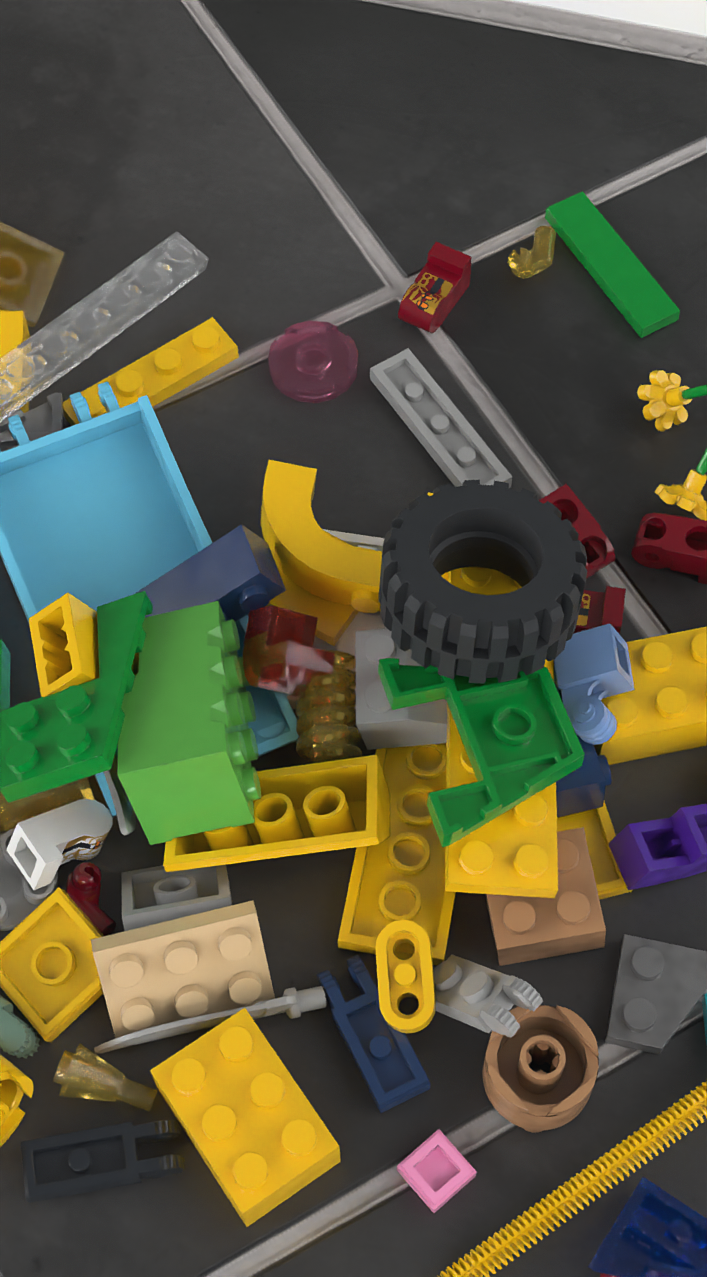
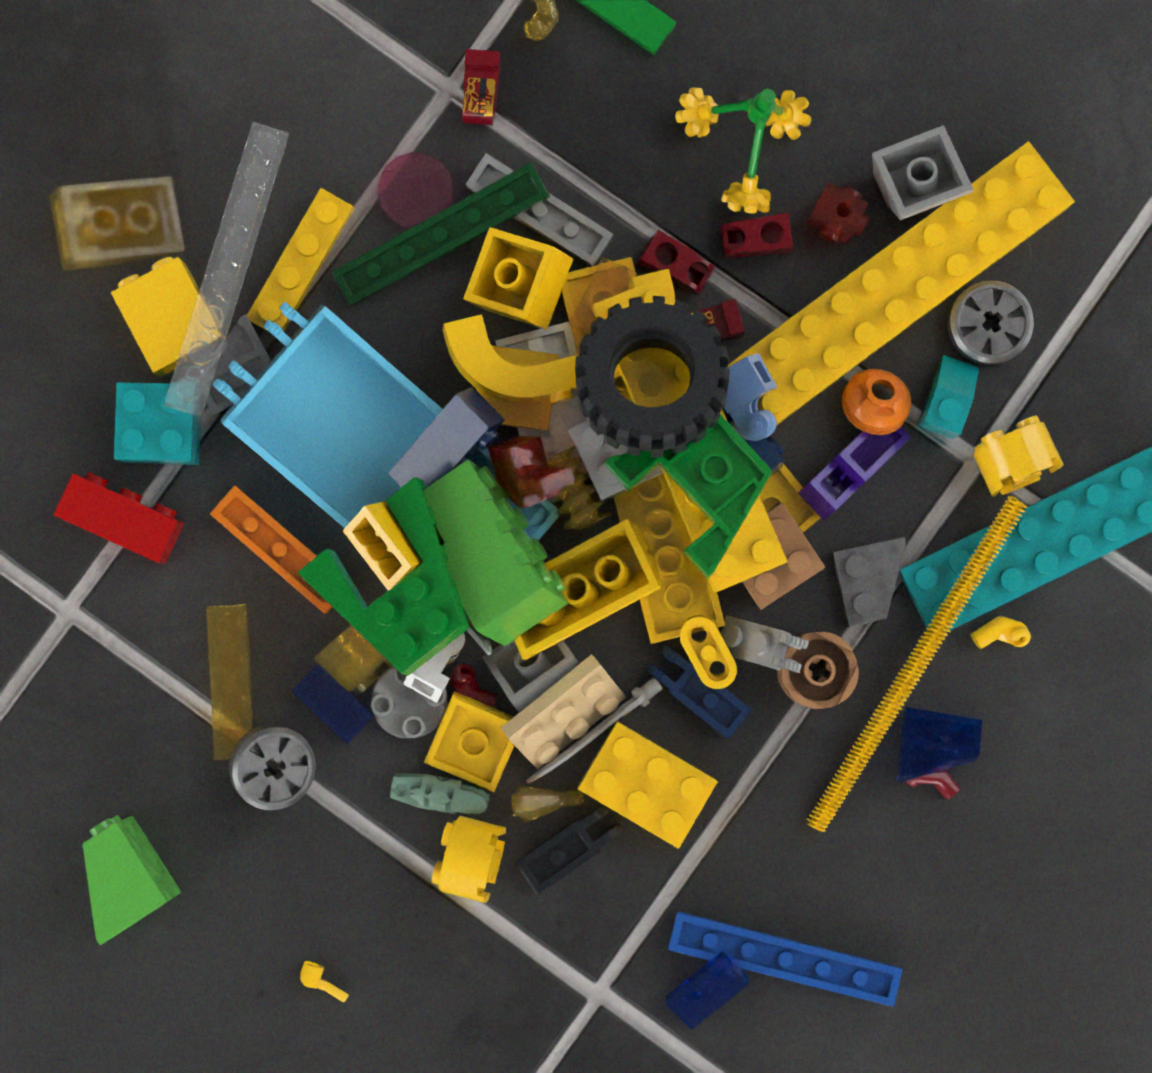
camera: 25 degrees left, 25 degrees up
bright pink tile [397,1129,477,1213] -> none
none -> dark green plate [332,162,551,306]
none -> yellow brick [463,227,573,330]

